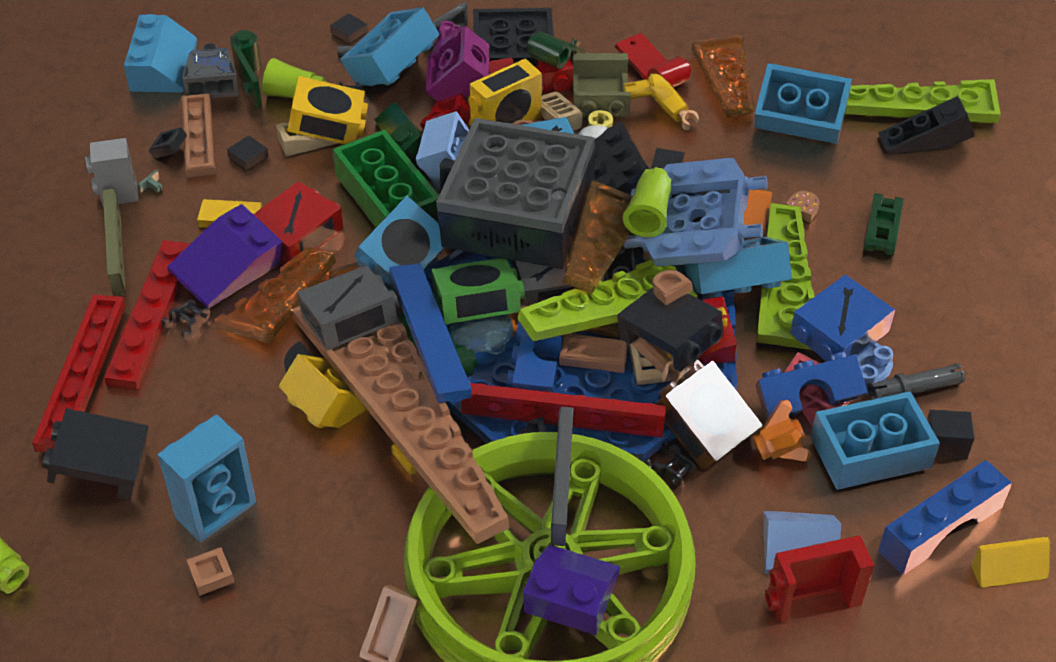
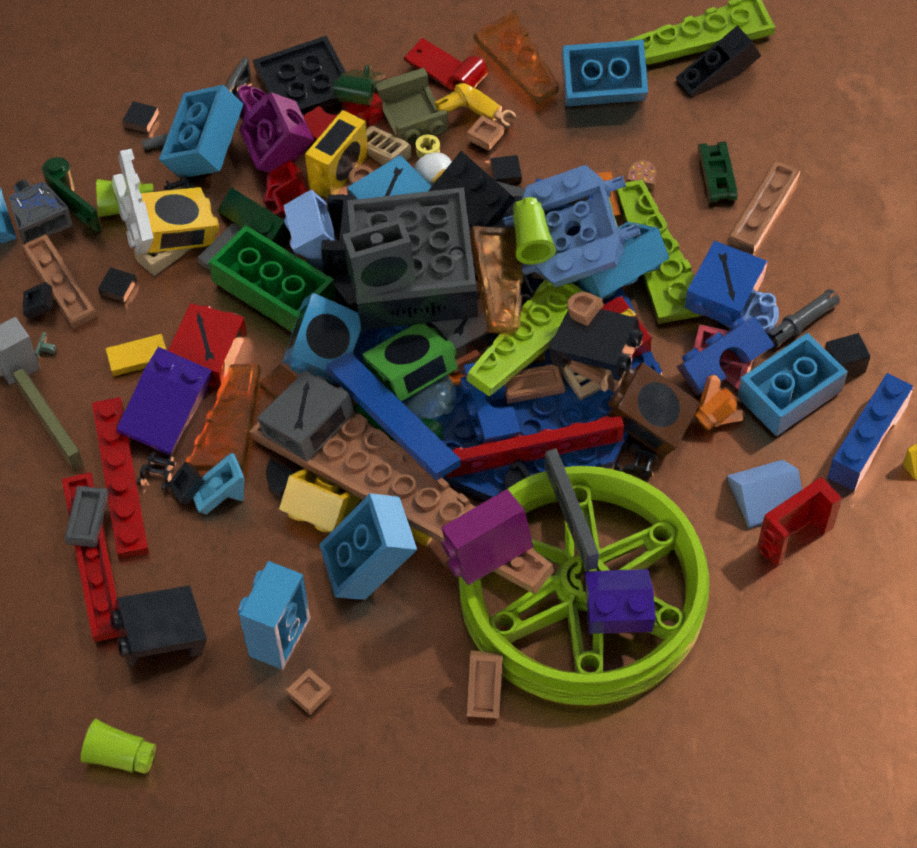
camera: 20 degrees left, 10 degrees up
none -> dark grey tile [64,486,109,547]
none -> white wing [111,148,153,255]
none -> black tile [167,462,205,505]
none -> medium azure slope [193,453,245,514]
none -> dark azure brick [319,493,417,600]
none -> dark grey brick [343,218,416,300]
none -> magenta brick [441,489,533,585]
none -> nougat plate [467,115,504,151]
none -> nougat tile [728,160,800,254]

